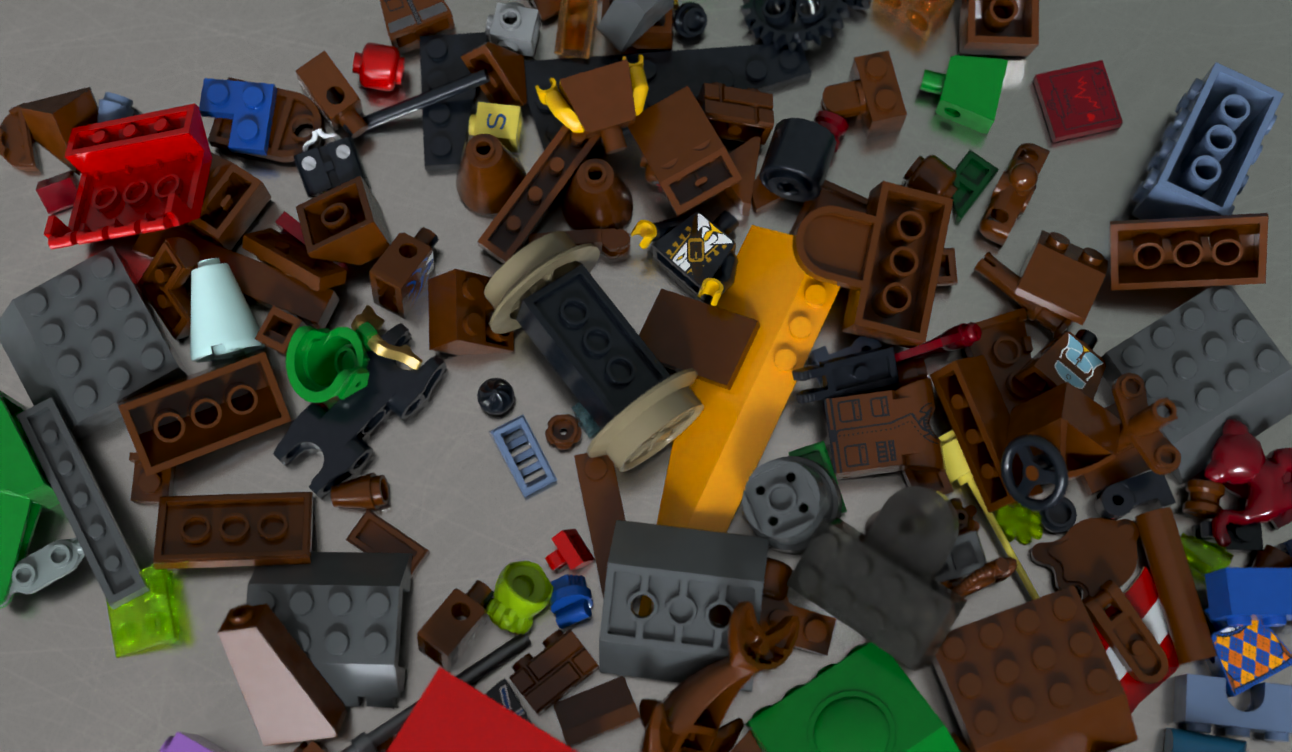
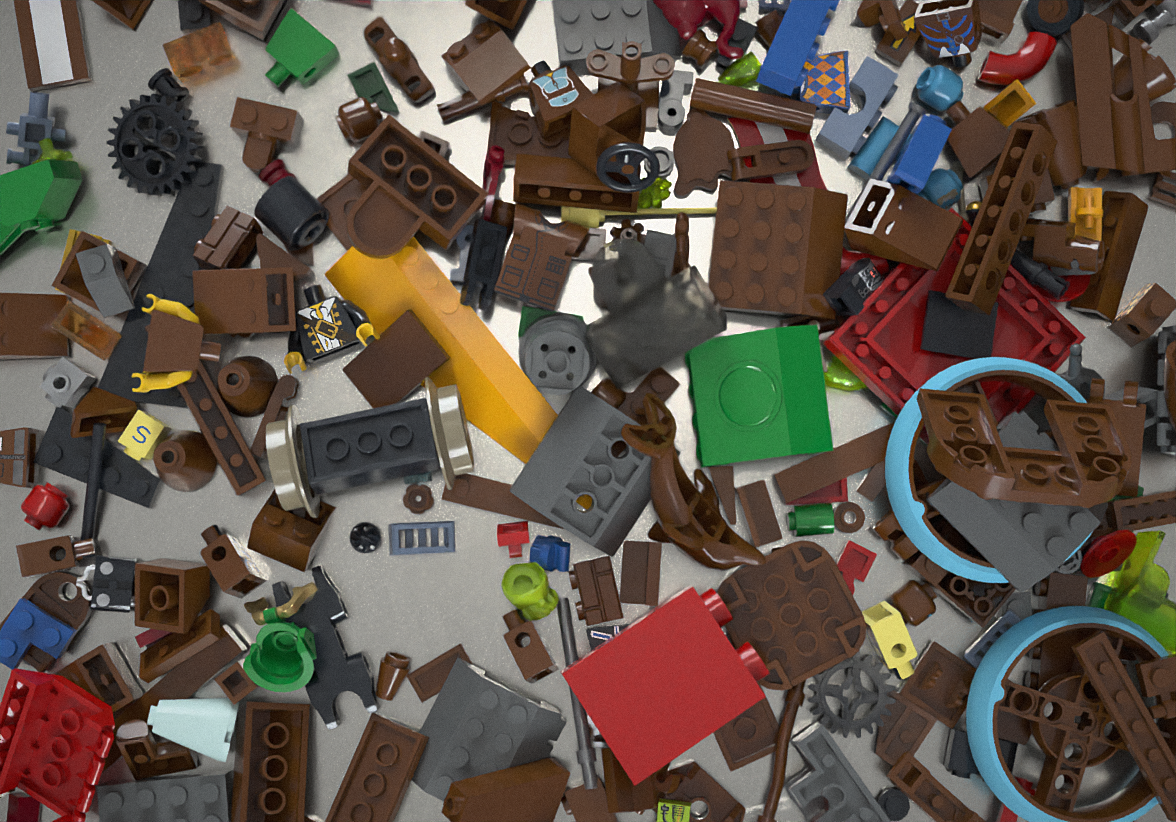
camera: 65 degrees left, 10 degrees up
black plate [673,2,707,37] -> none

